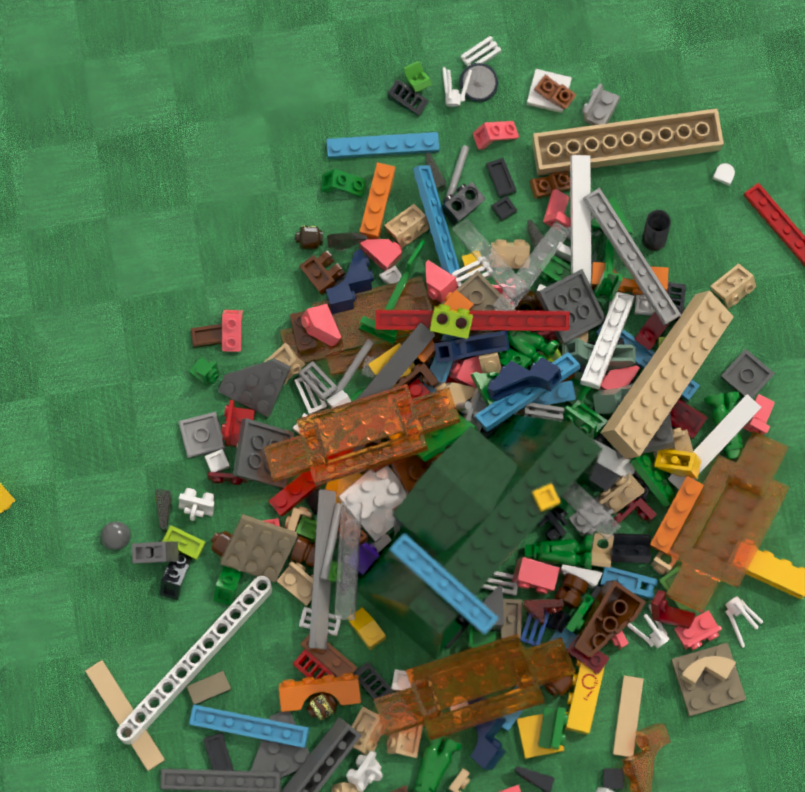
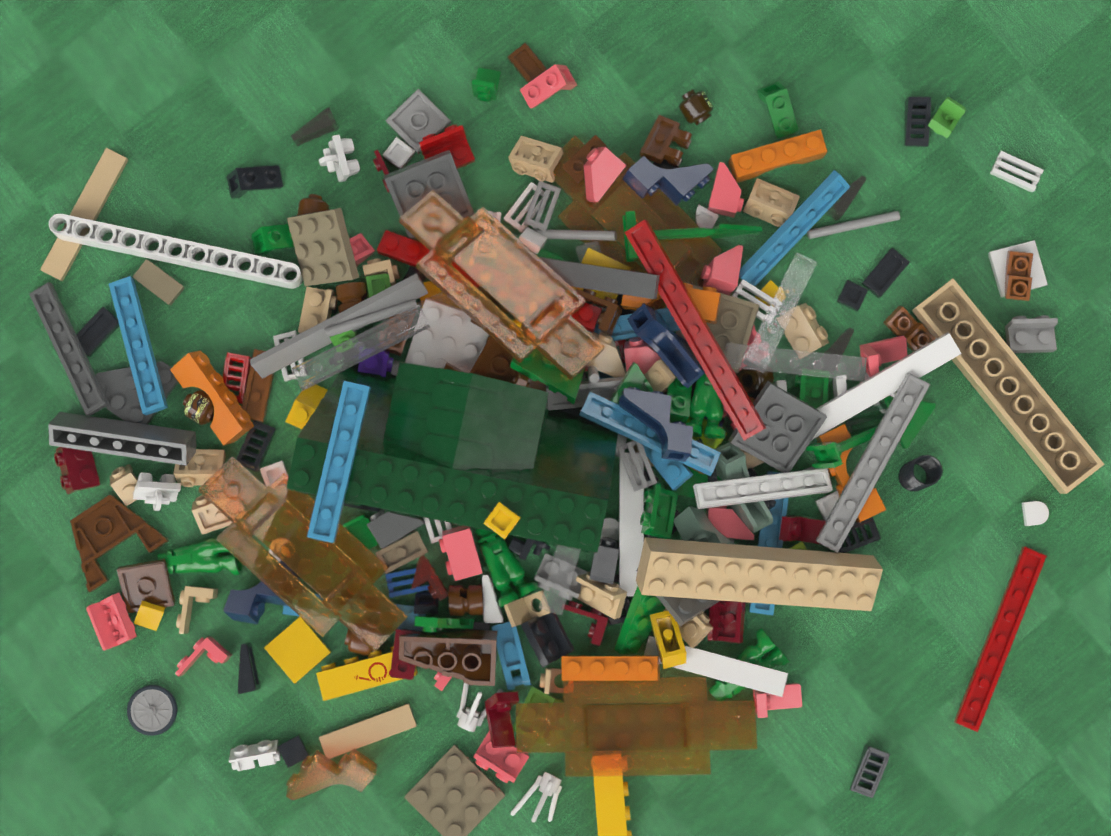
camera: 65 degrees right, 10 degrees up
dark grey hair [100,521,131,551] -> none
flat silver brick [132,541,179,563] -> none
lime plate [162,525,206,560] -> none
dark grey plate [218,358,291,417] -> none
dark azure plate [327,132,439,159] -> none
clear smoke slope [327,232,367,251] -> none
lime brick [429,304,473,339] -> none
white plant [442,67,472,107] -> none
black brick [442,182,486,226] -> none
light grey wheel [459,63,498,102] -> none
coral bracket [473,121,519,150] -> none
green bracket [538,707,569,751] -> none
tan brick [680,656,736,686] -> none
tan bracket [710,264,756,309] -> none
dark grey plate [720,349,775,399] -> none

